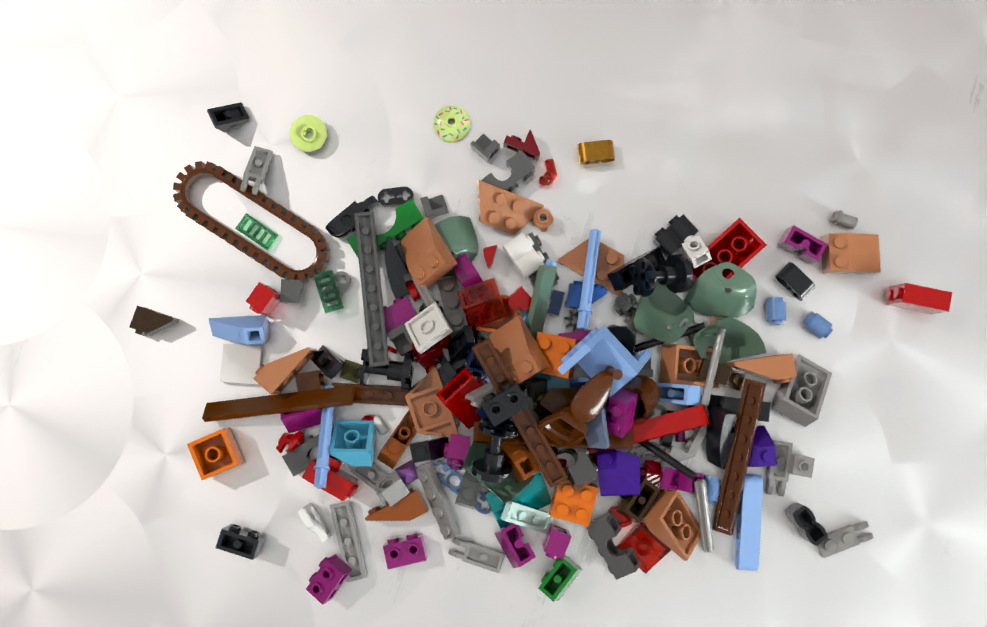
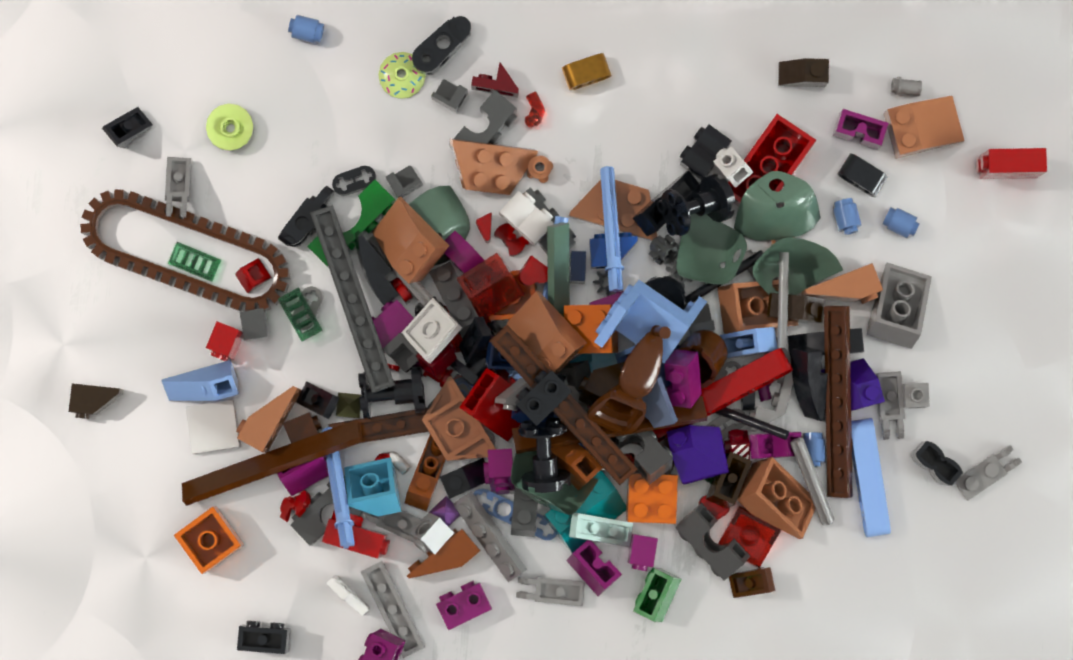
camera: 15 degrees left, 0 degrees up
none -> red slope [235,258,272,293]
none -> medium blue brick [288,15,324,43]
none -> black piece [412,16,471,75]
none -> red piece [494,223,530,257]
none -> reddish brown slope [729,567,776,598]
none -> dark brown slope [778,58,829,87]

